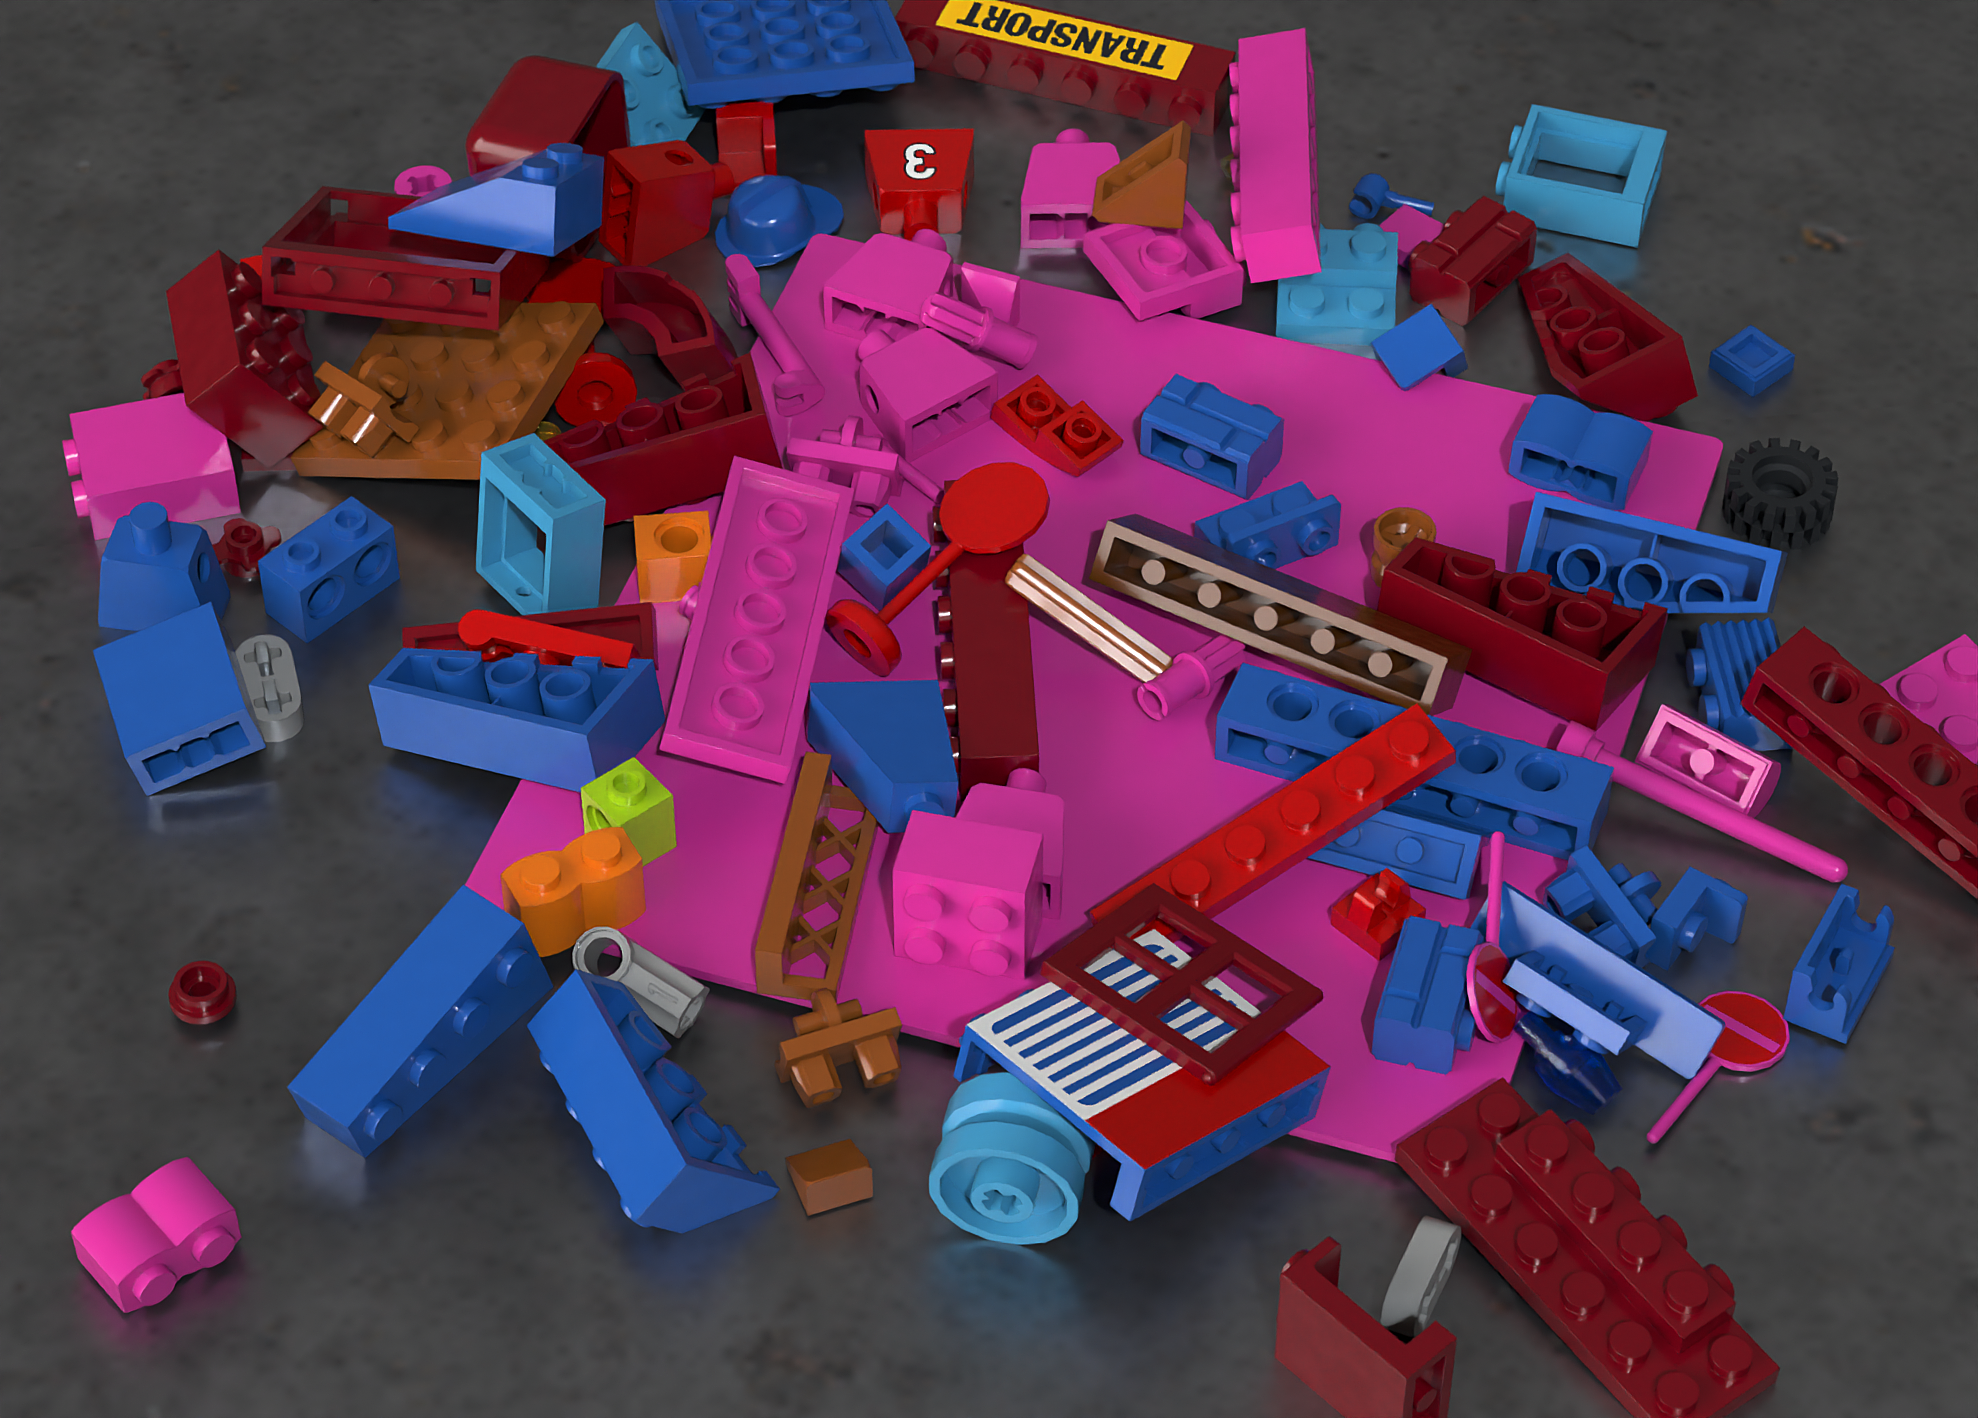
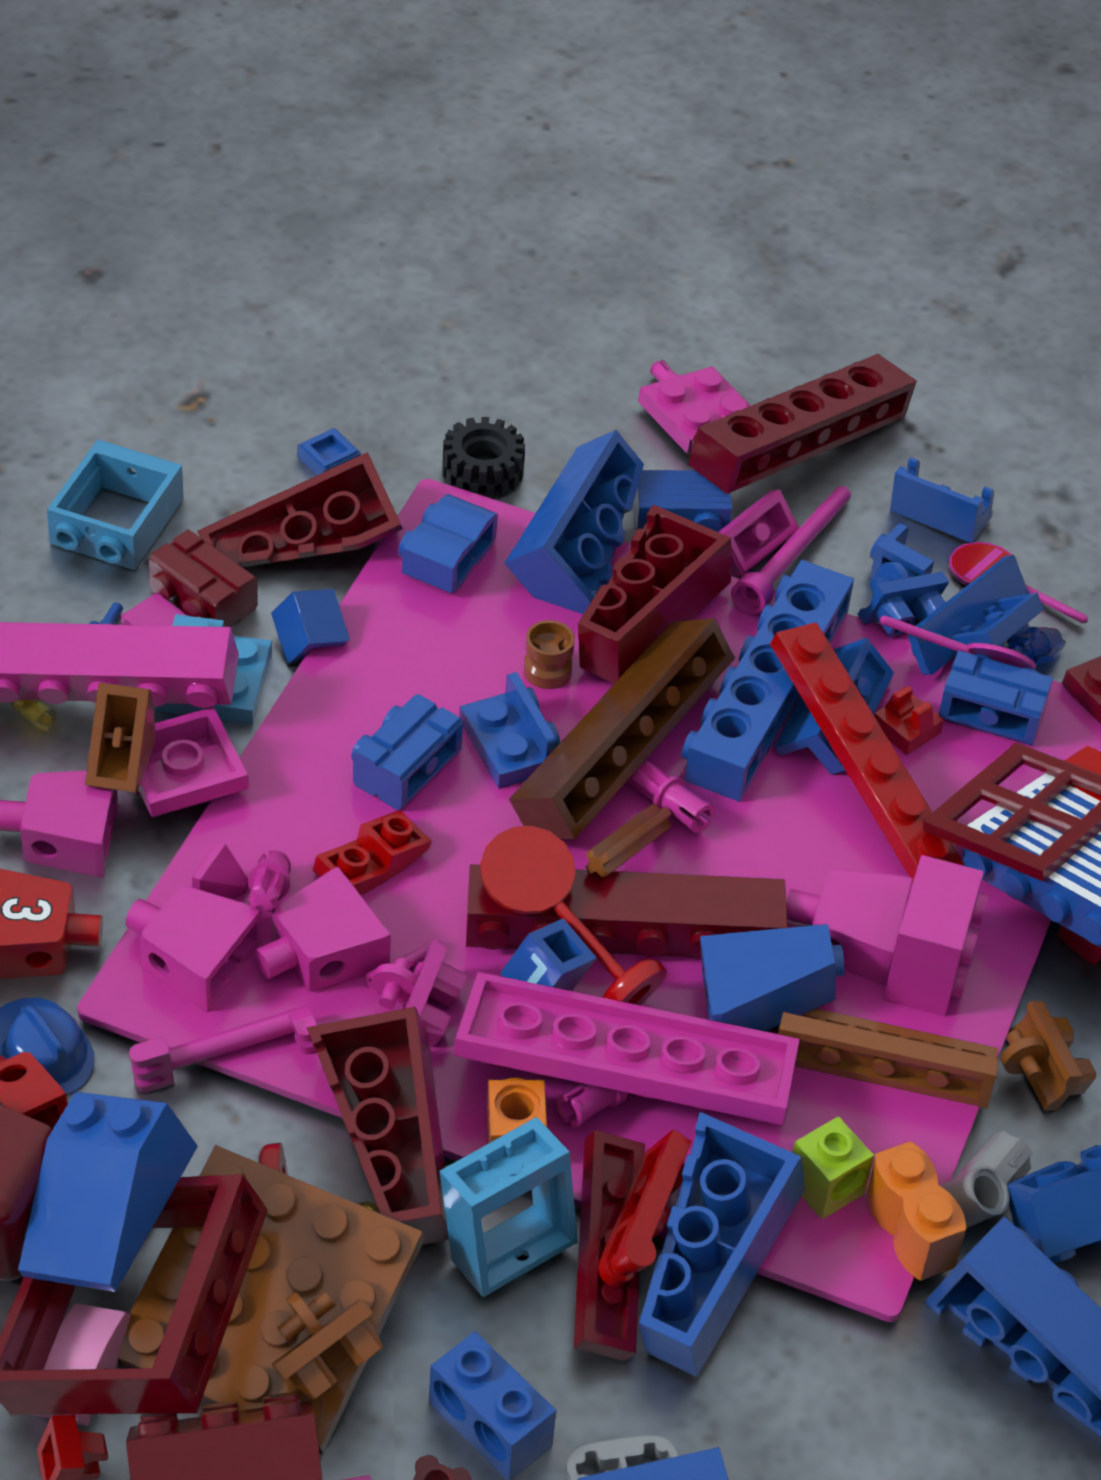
camera: 90 degrees left, 0 degrees up
dark red brick [603,265,738,387] -> none

